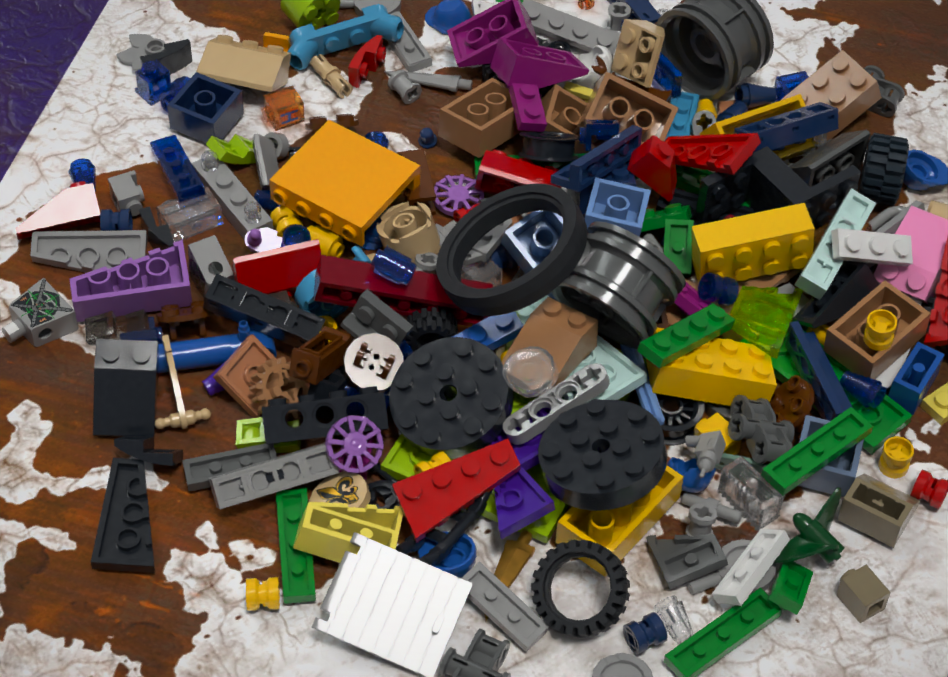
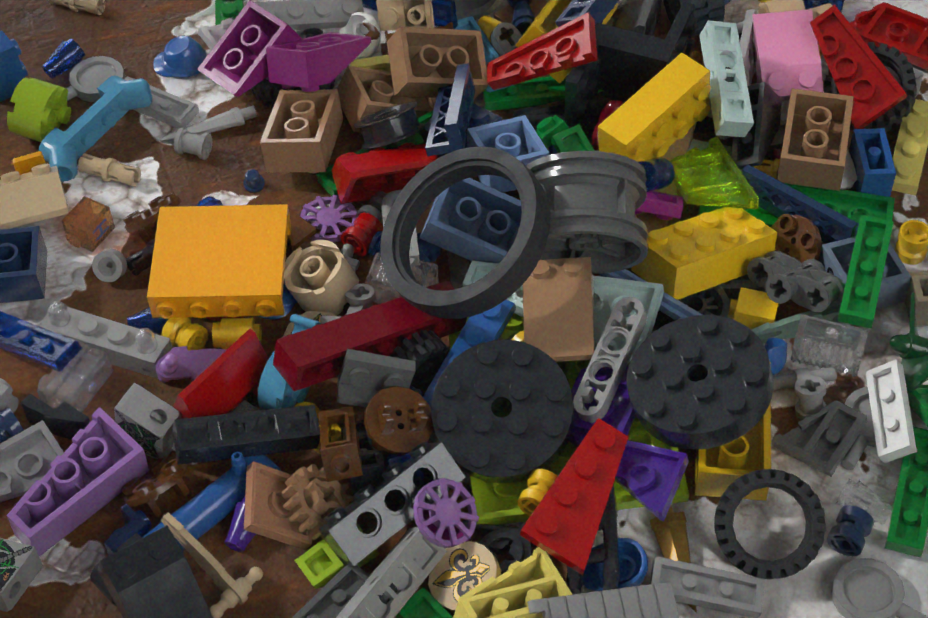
camera: 30 degrees left, 0 degrees up
clear smoke slope [85,309,150,345] -> none
lime slope [206,134,256,164] -> none
light grey slope [253,134,279,195] -> none
clear blue wheel [281,224,311,247] -> none
red slope [348,35,386,88] -> none
clear blue brick [371,246,417,286] -> none
clear piece [503,346,559,398] -> none
magenta plate [509,83,547,132] -> none
clear blue bracket [579,119,620,151] -> none
red slope [628,135,677,201] -> none
green plate [637,303,735,368] -> none
light grey piece [685,430,726,478] -> none
white plate [831,228,913,266] -> none
clear blue cone [840,371,886,408] -> none
yellow wheel [863,309,897,351] -> none

